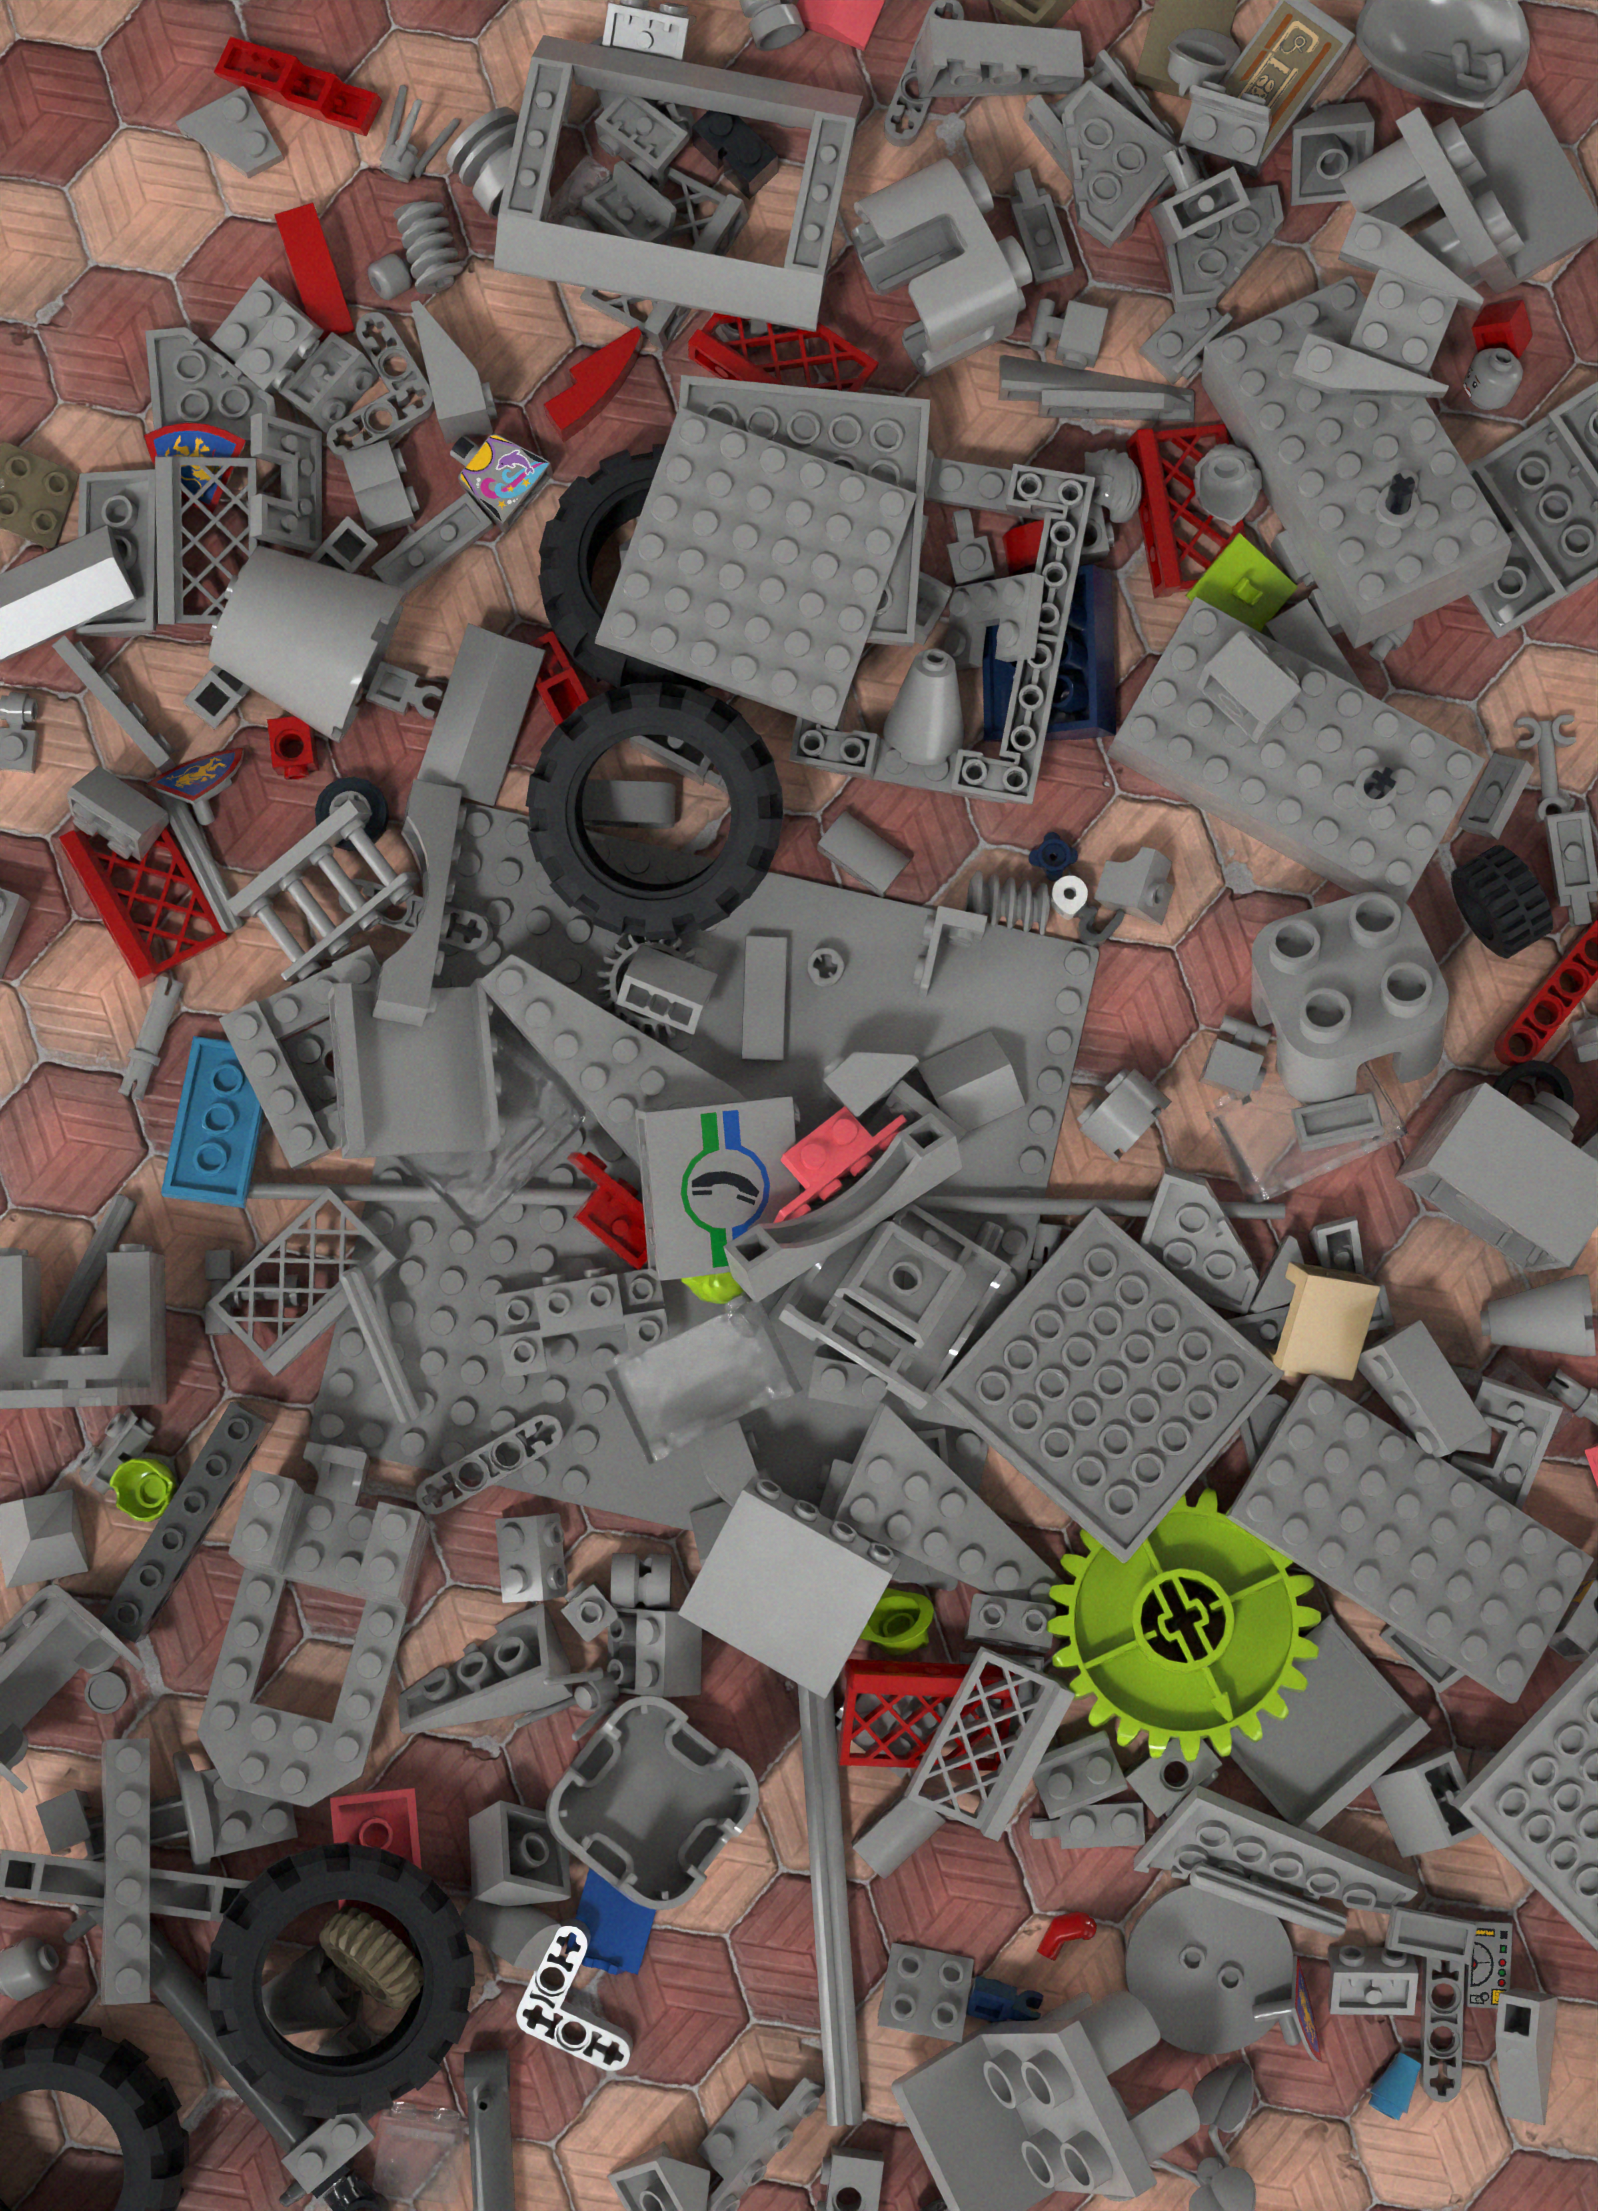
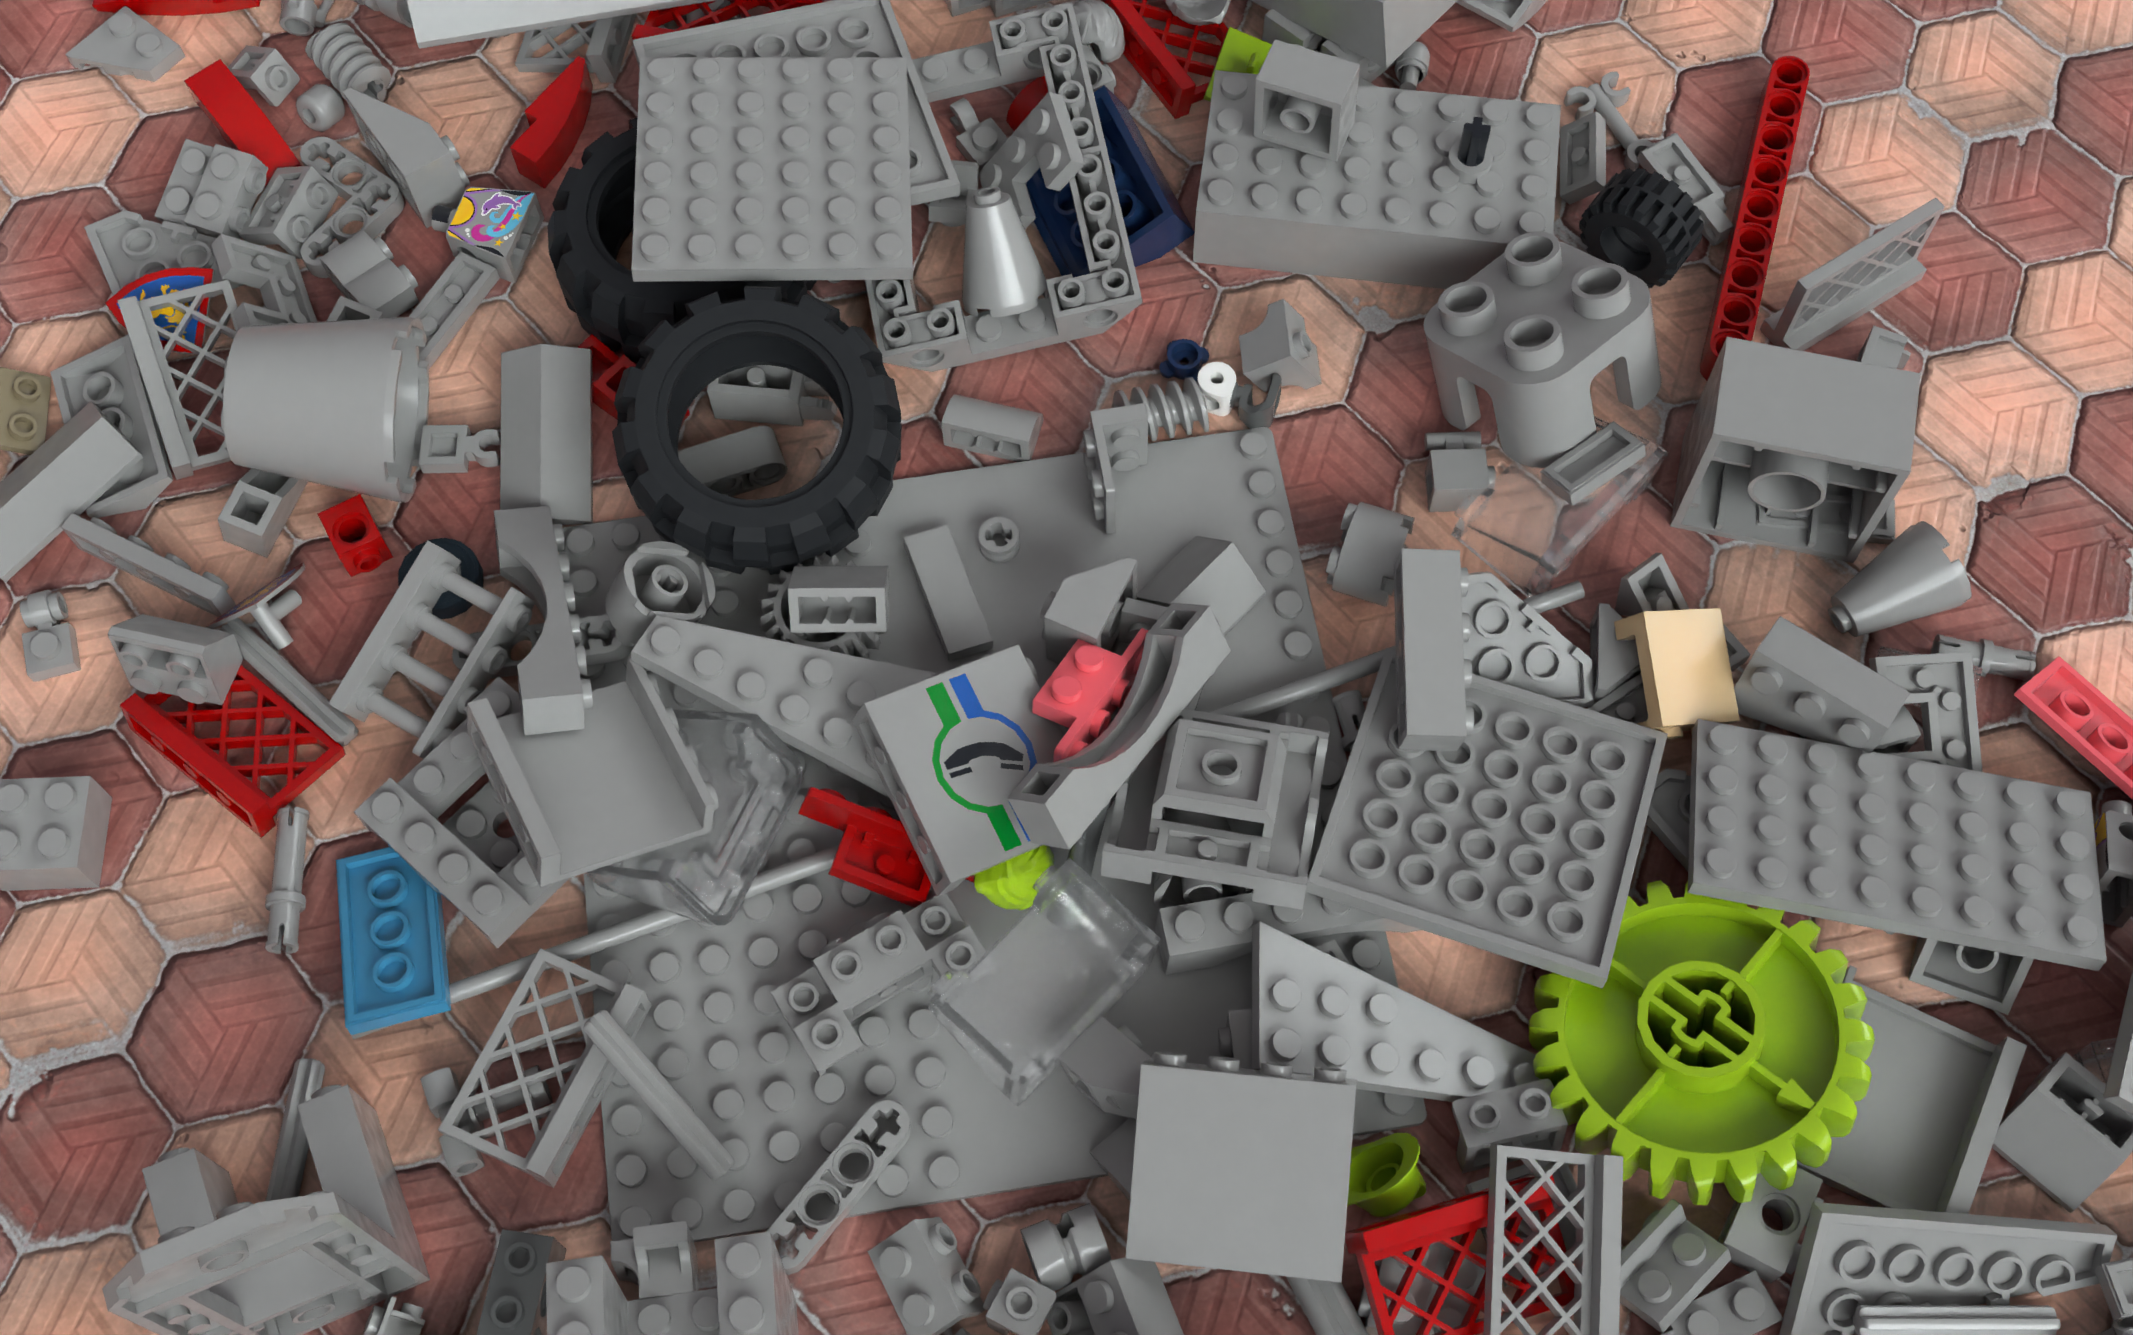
camera: 15 degrees left, 20 degrees down
none -> light grey bracket [228,45,300,107]
none -> light grey brick [605,541,715,647]
none -> light grey brick [1393,548,1474,751]

